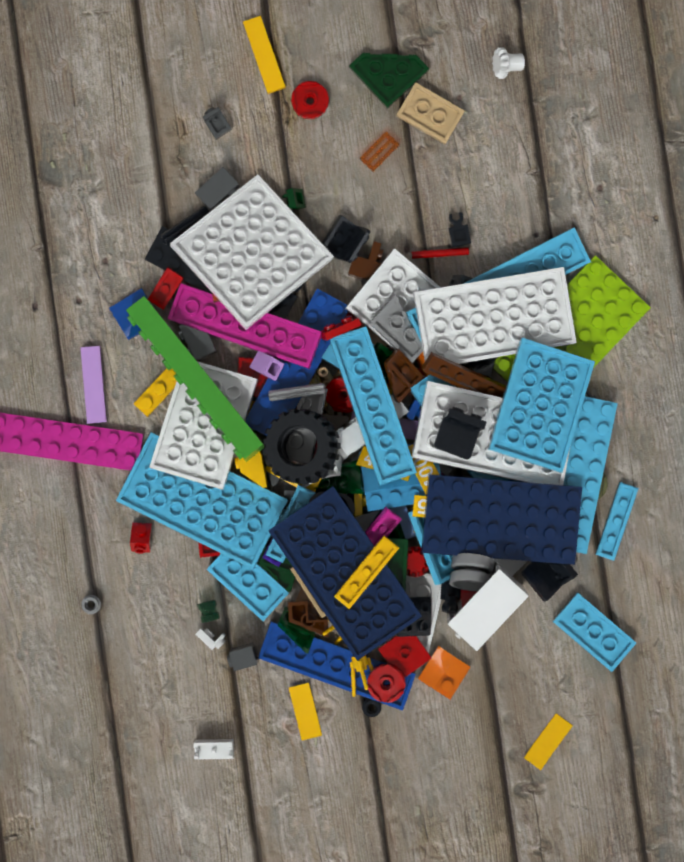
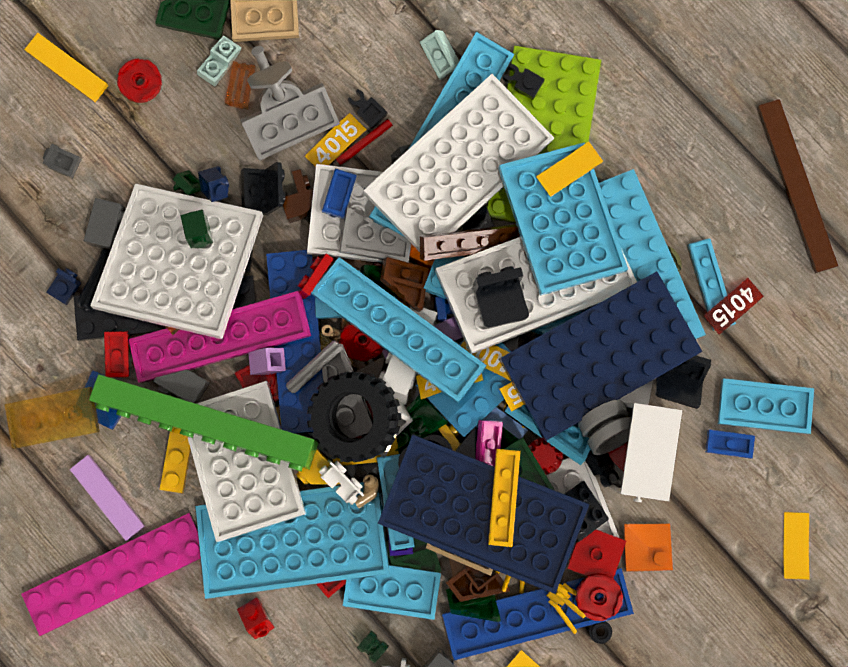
camera: 30 degrees left, 5 degrees down
none -> clear yellow plate [4,387,100,449]
none -> dark blue bracket [46,268,82,305]
none -> dark green brick [180,209,213,249]
none -> light aqua slope [197,35,241,87]
none -> dark blue brick [198,166,229,202]
none -> light grey plate [240,46,340,161]
none -> yellow sticker [305,113,367,167]
none -> white hinge [319,459,364,505]
none -> blue tile [322,168,357,219]
none -> tan arm [355,474,379,508]
none -> light aqua slope [420,30,459,80]
none -> black plate [503,64,545,100]
none -> yellow sticker [536,141,603,197]
none -> clear red sticker [704,278,764,335]
none -> blue plate [705,430,755,459]

